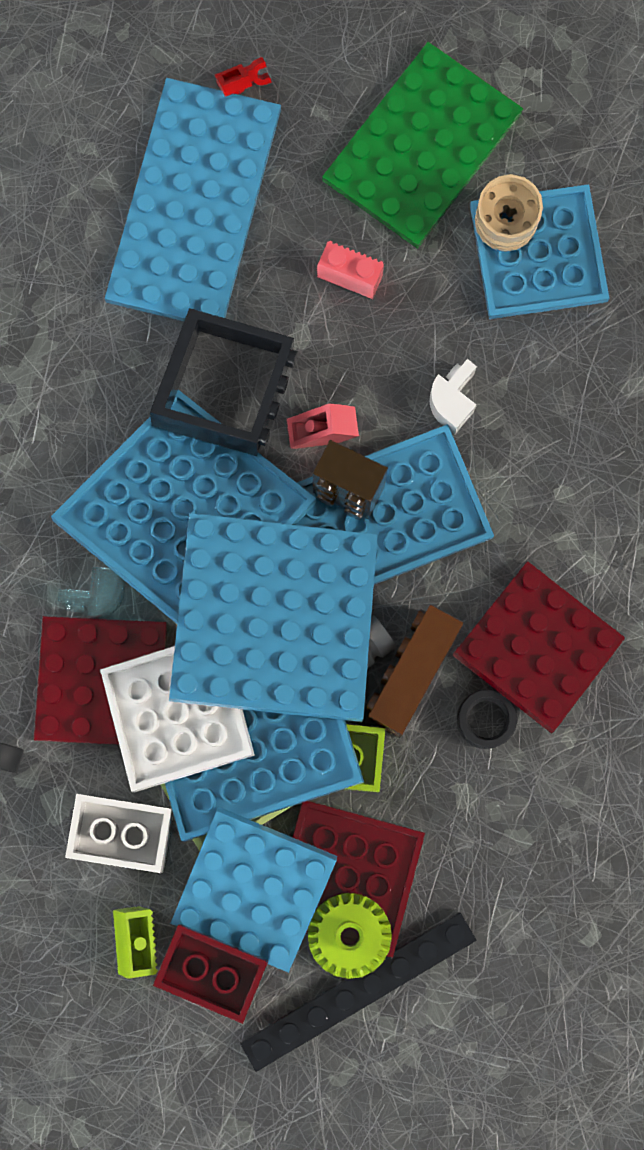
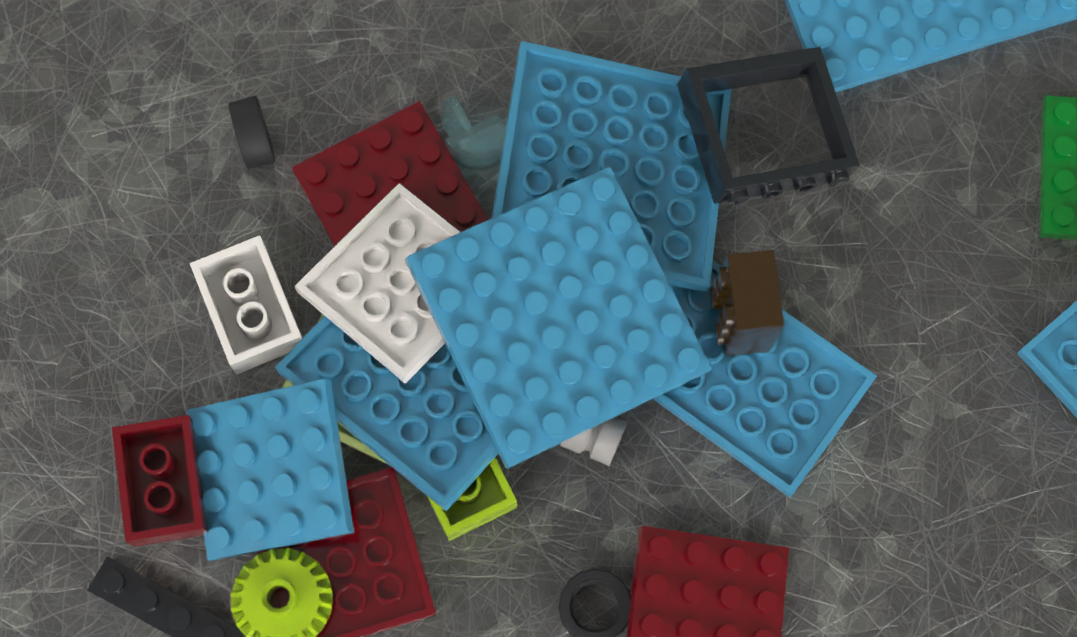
camera: 55 degrees right, 5 degrees down
lime brick [113,906,158,978] -> none
coral slope [287,403,359,449] -> none
coral brick [317,241,384,299] -> none
reddish brown brick [365,605,463,738] -> none
white brick [430,359,477,435] -> none

